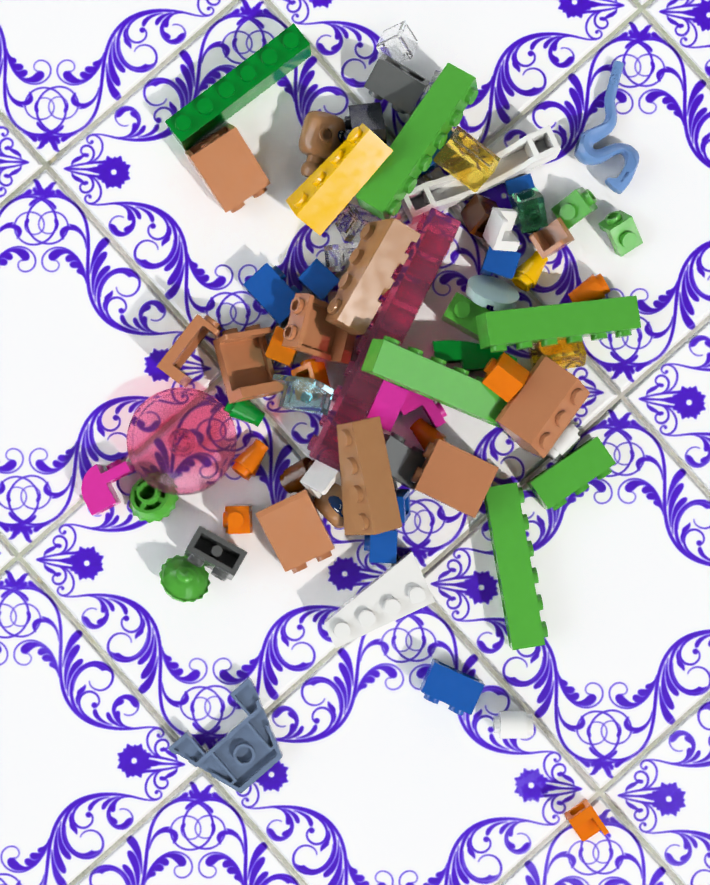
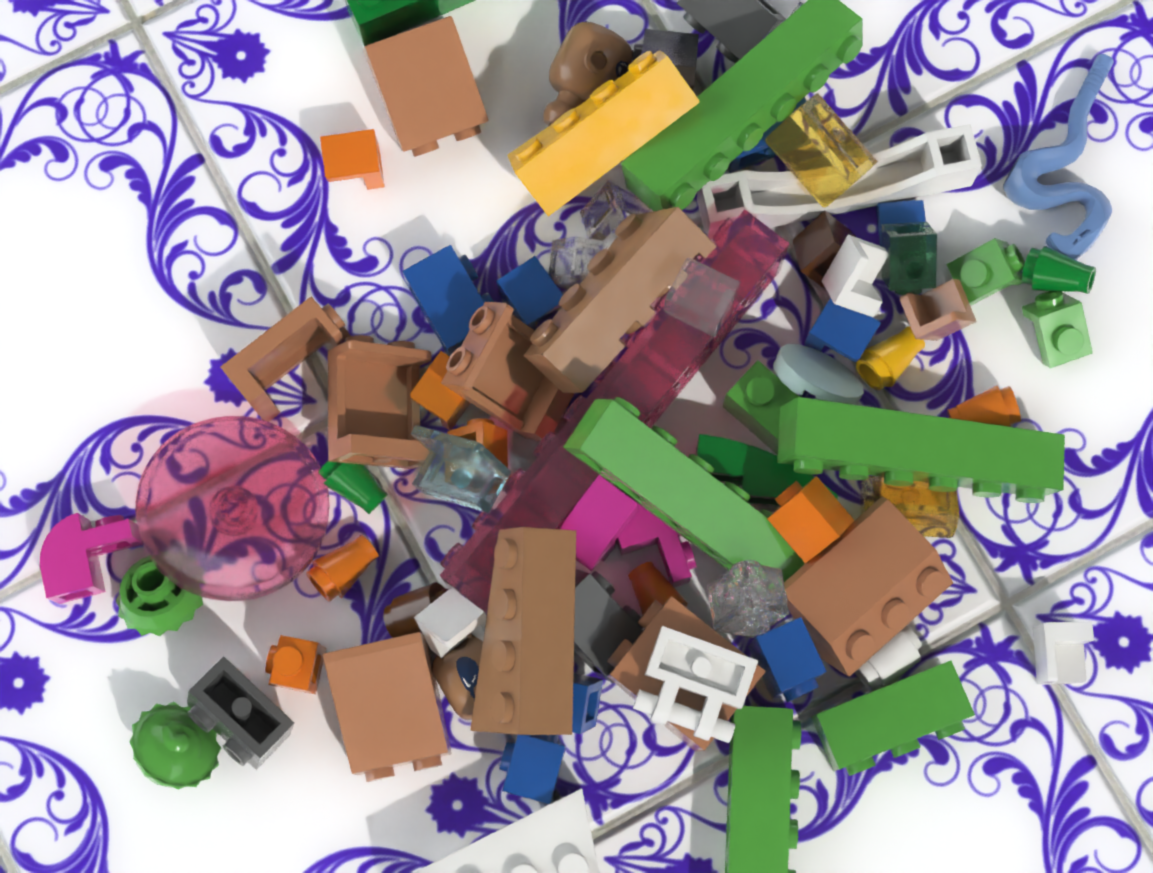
camera: 15 degrees right, 10 degrees down
none -> orange panel [320,129,385,190]
none -> white plate [633,626,758,743]
none -> clear panel [664,258,740,337]
none -> clear brick [707,560,789,638]
none -> blue brick [748,617,827,702]
none -> green cone [1022,246,1096,294]
none -> white panel [1032,621,1094,685]

